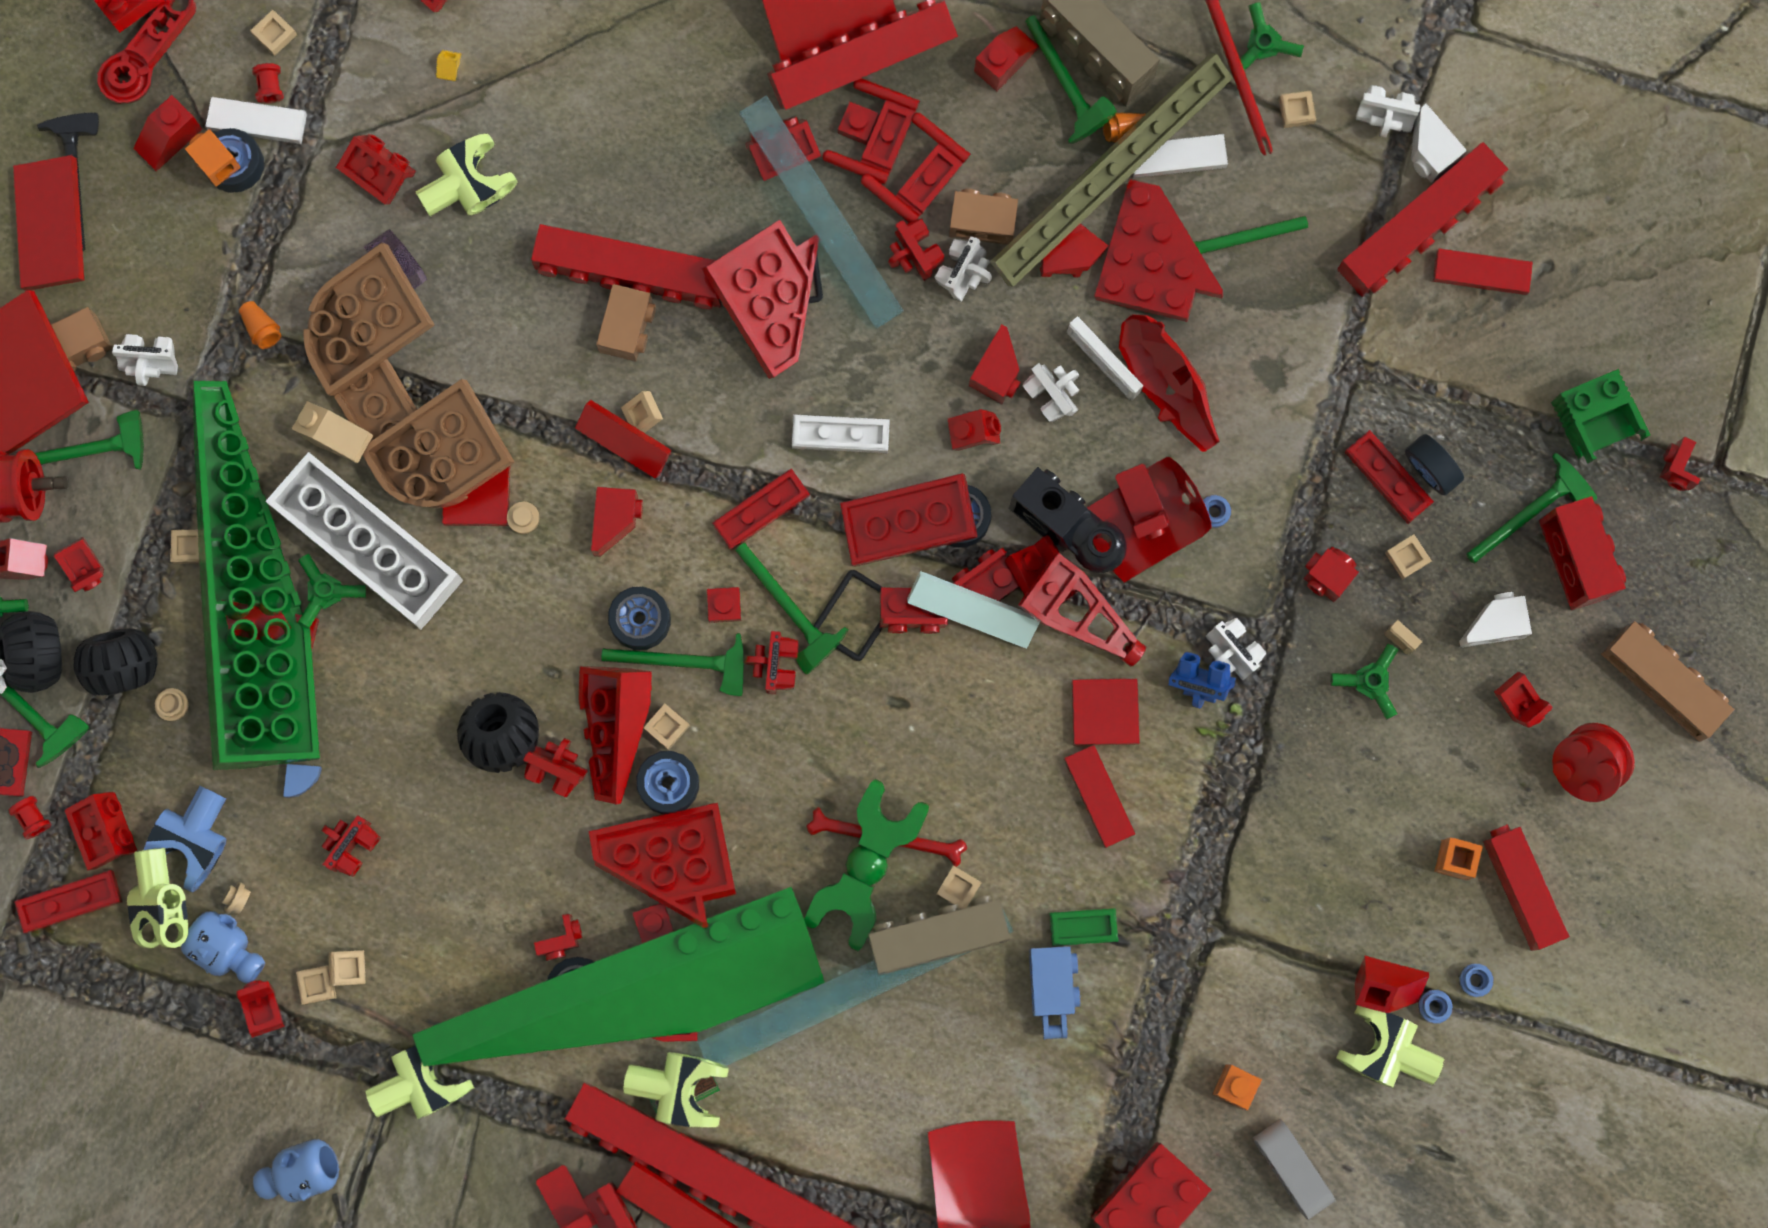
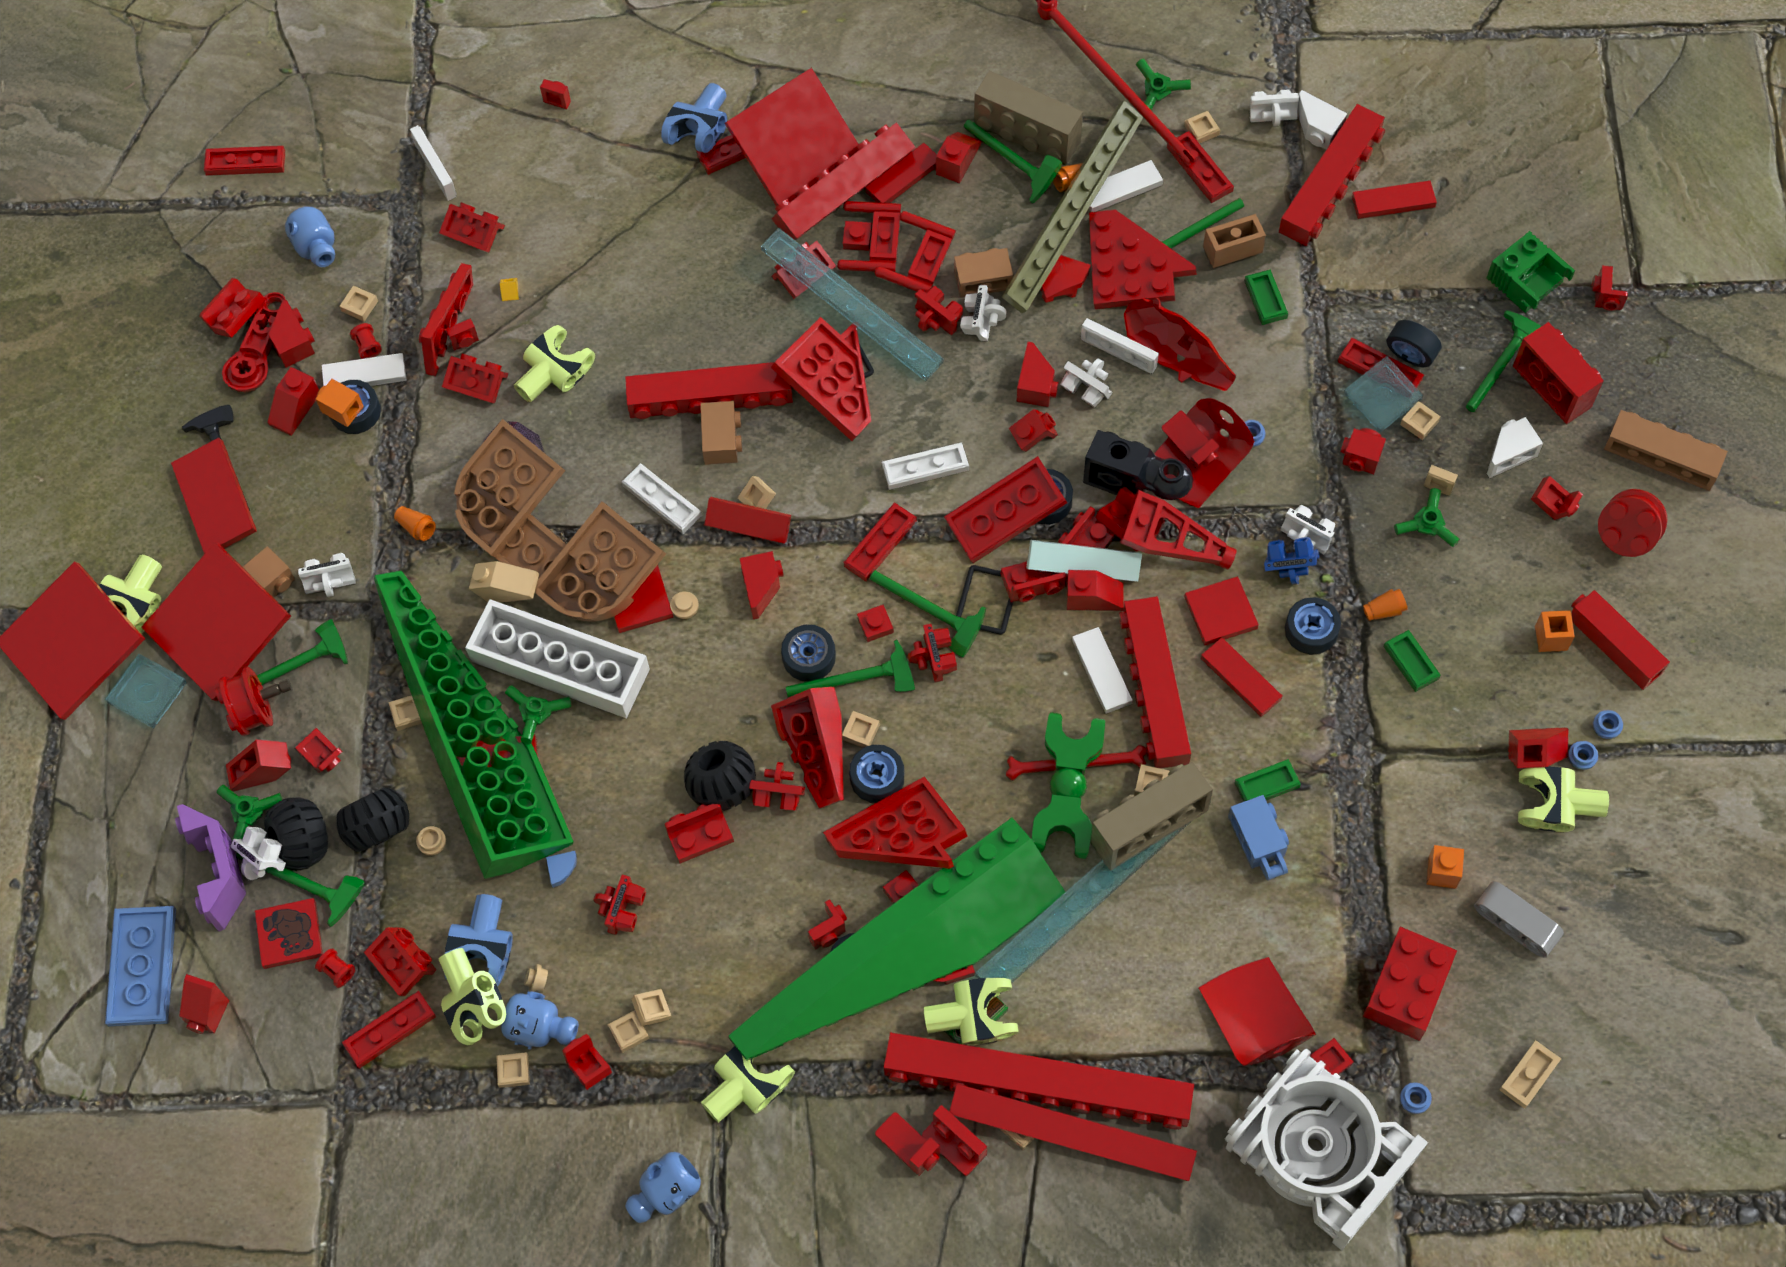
camera: 10 degrees left, 15 degrees down
none -> red slope [269,300,315,368]
none -> red wing [419,263,473,377]
none -> red plate [446,318,479,351]
none -> tan tile [497,1052,530,1088]
none -> white tile [622,463,702,534]
none -> red bracket [664,804,734,864]
none -> red tile [865,143,937,203]
none -> red slope [1067,570,1124,611]
none -> white tile [1072,627,1133,714]
none -> red brick [1119,596,1191,769]
none -> red tile [1167,131,1234,203]
none -> medium nougat brick [1203,214,1266,268]
none -> green tile [1244,269,1288,325]
none -> wheel [1284,597,1341,655]
none -> clear light blue tile [1344,356,1423,432]
none -> orange cone [1363,589,1408,621]
none -> green tile [1383,630,1441,692]

